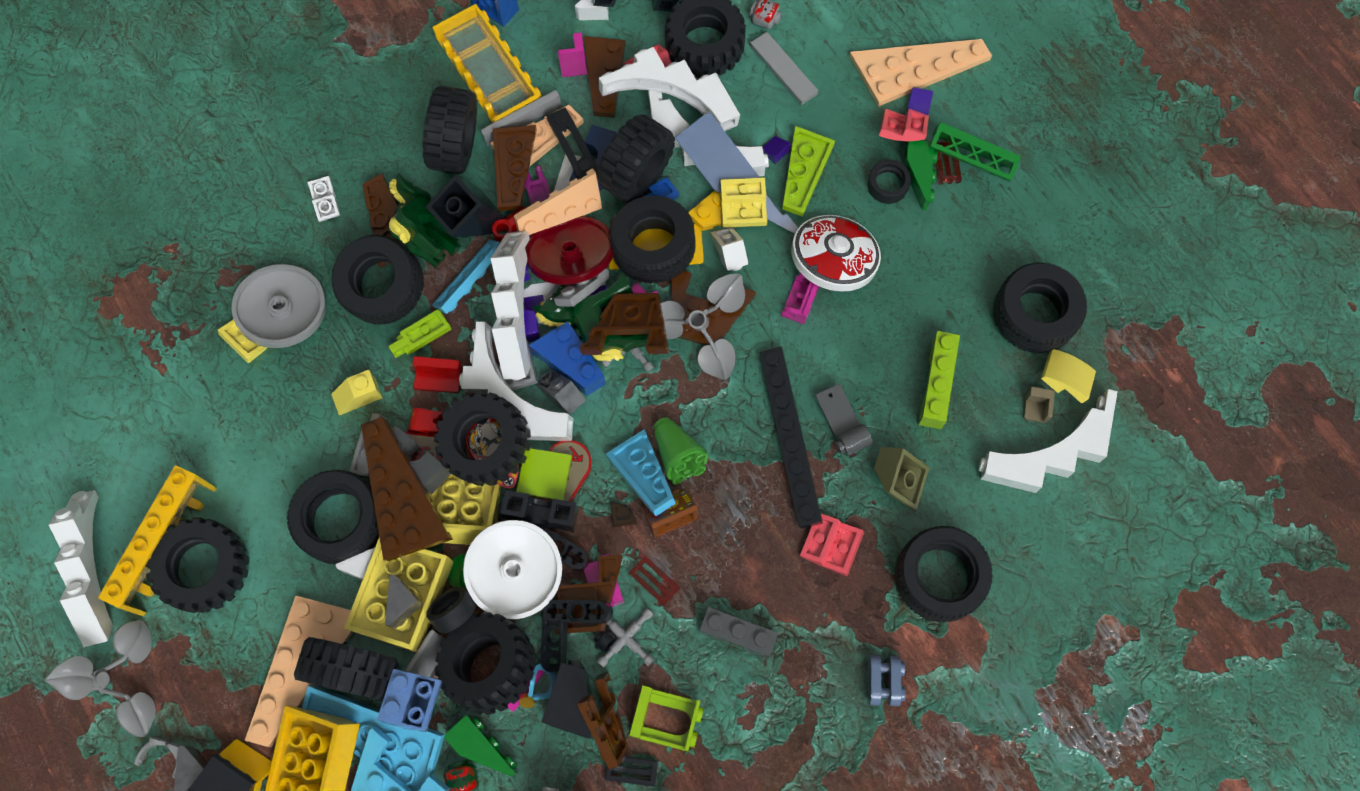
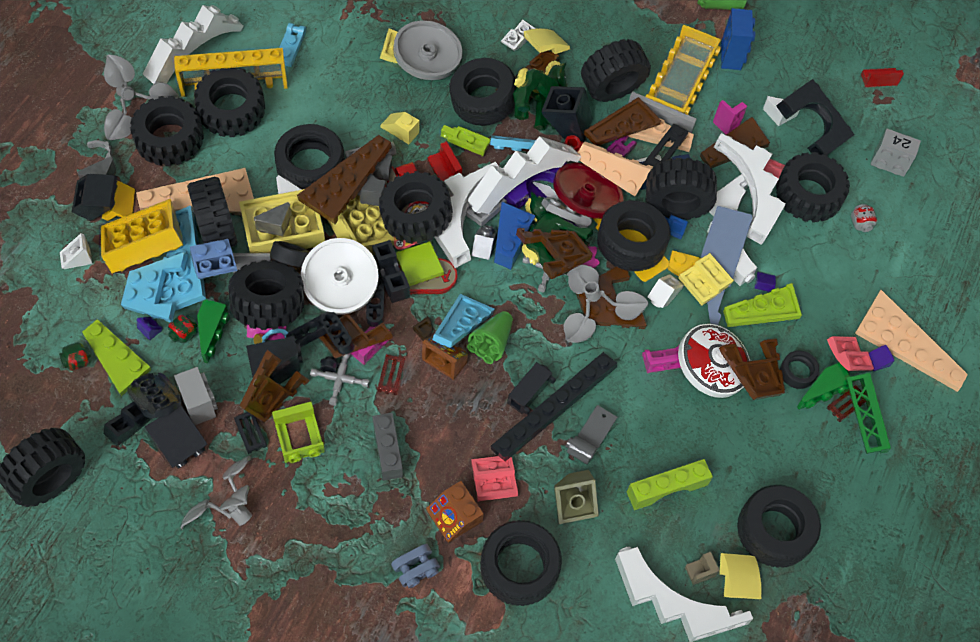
camera: 50 degrees right, 10 degrees down
light grey tile [750,32,819,106] -> none
none -> black tyre [130,96,204,166]
none -> medium azure plate [279,23,306,67]
none -> dark orange slope [426,481,484,543]
none -> black brick [507,362,556,415]
none -> light yellow slope [524,28,570,54]
none -> reddish brown wing [719,339,785,400]

